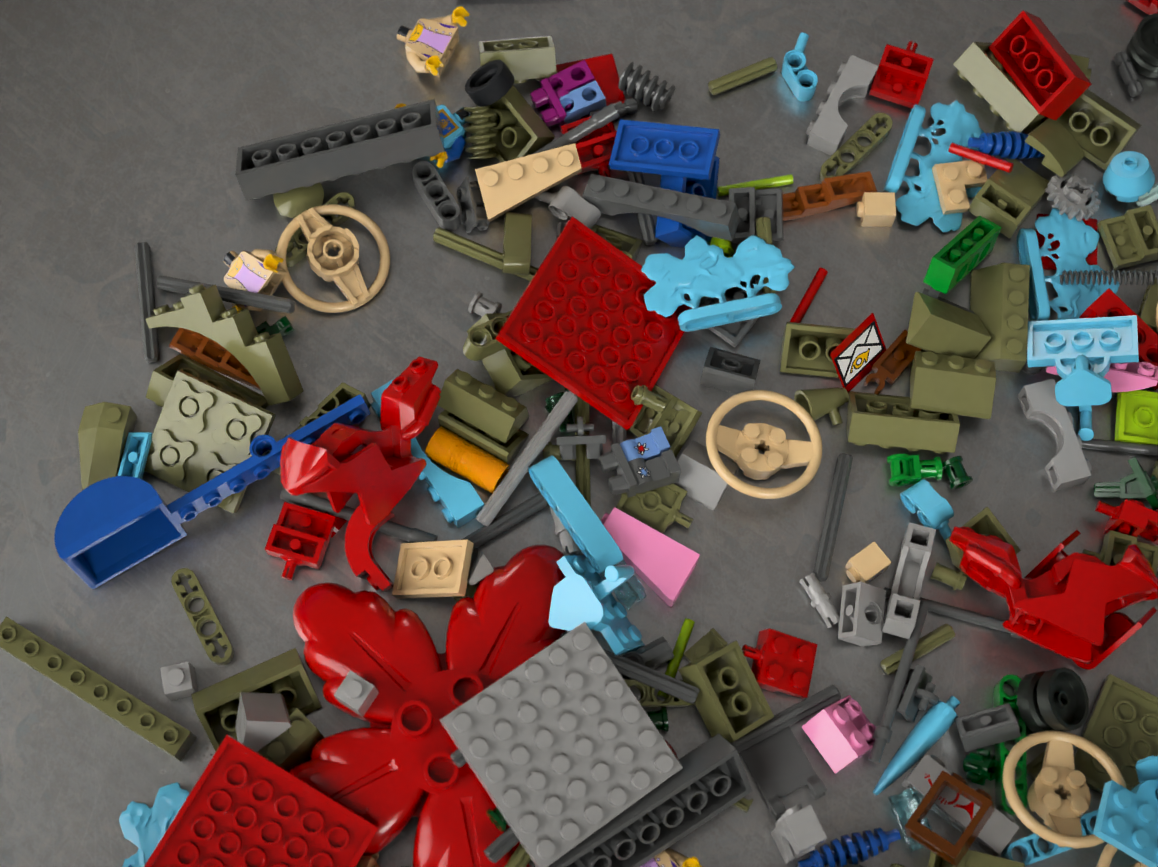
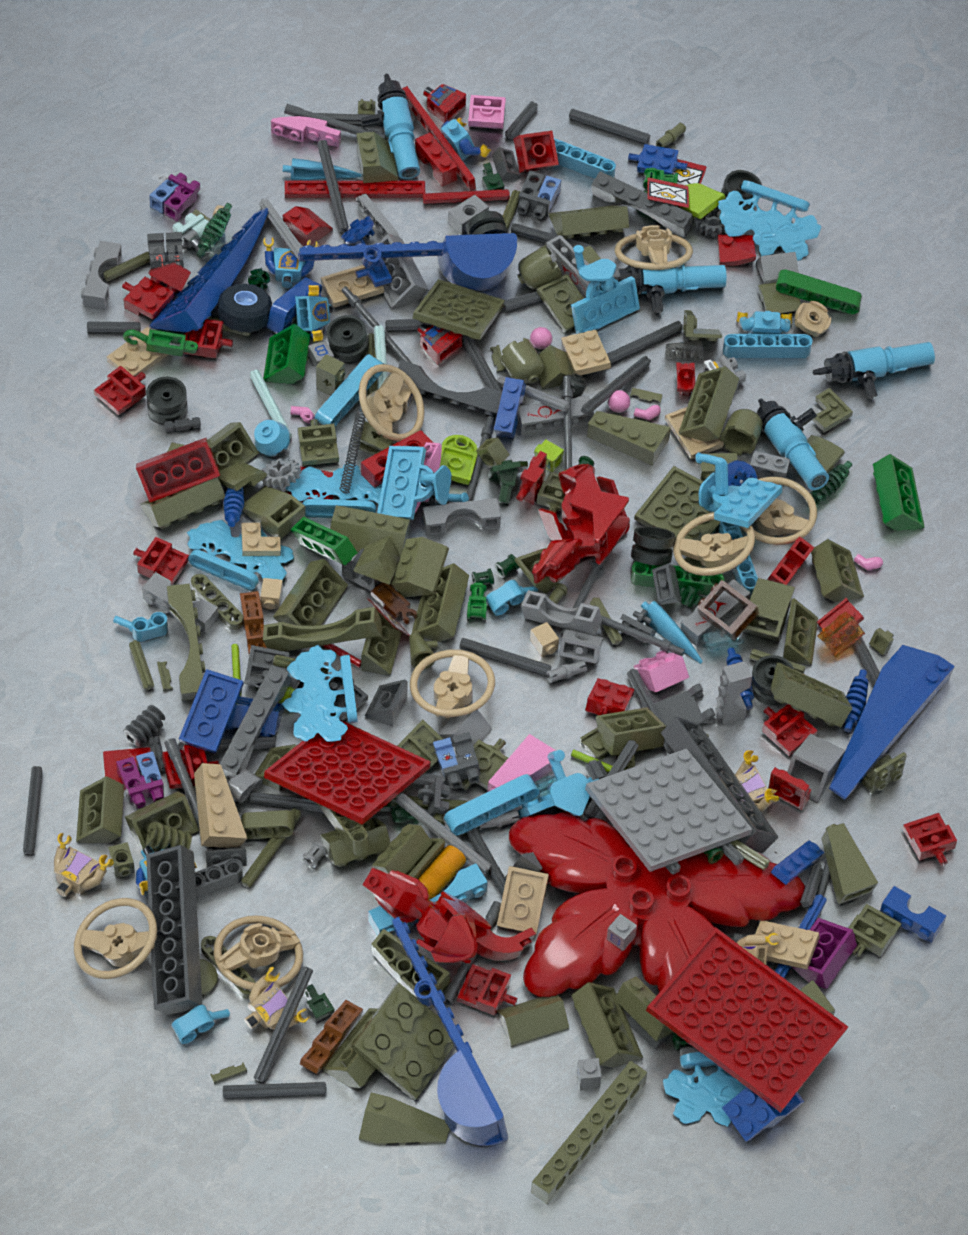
camera: 85 degrees left, 15 degrees down
medium azure slope [118,432,153,479] -> none
olive arch [145,283,304,406] -> none
olive beam [171,568,234,666] -> none
light grey slope [235,692,292,752] -> none
black tyre [465,60,514,107] -> none
olive pin [631,385,667,413] -> none
red piece [948,143,1014,173] -> none
none -> tan piece [74,898,157,979]
none -> olive brick [108,842,135,877]
none -> olive piece [157,661,173,691]
none -> olive arch [167,583,206,701]
none -> medium azure beam [171,1005,230,1044]
none -> olive piece [210,1062,247,1084]
none -> olive arch [263,607,382,652]
none -> olive slope [273,559,348,626]
none -> dark green bush [495,554,520,578]
none -> olive slope [497,995,569,1047]

